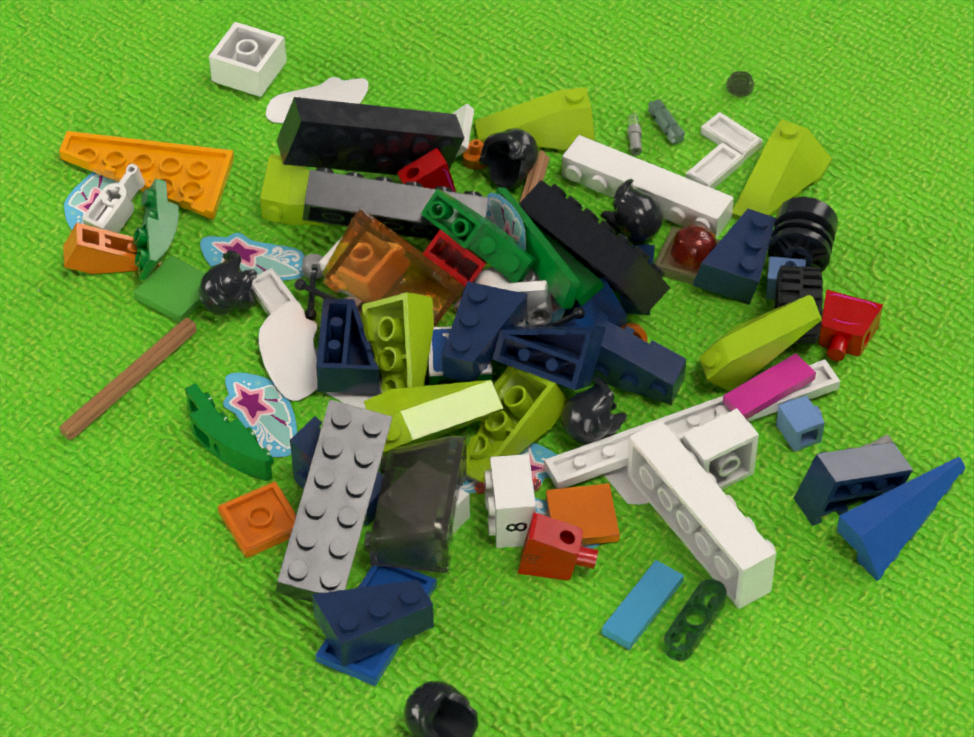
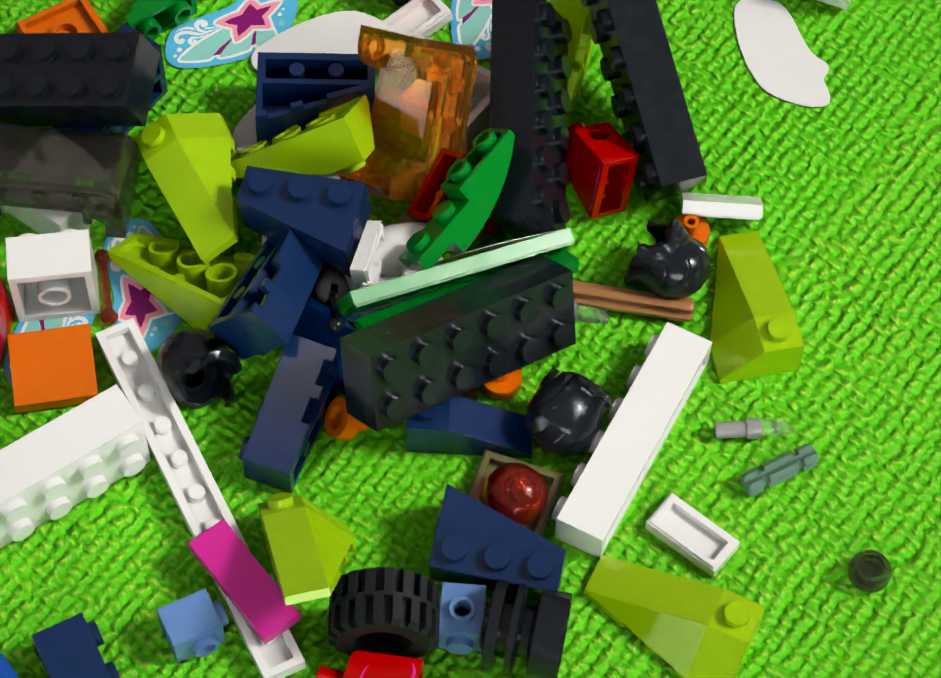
camera: 85 degrees right, 10 degrees up
white brick [682,408,759,490] -> none
white tile [701,112,763,161] -> none

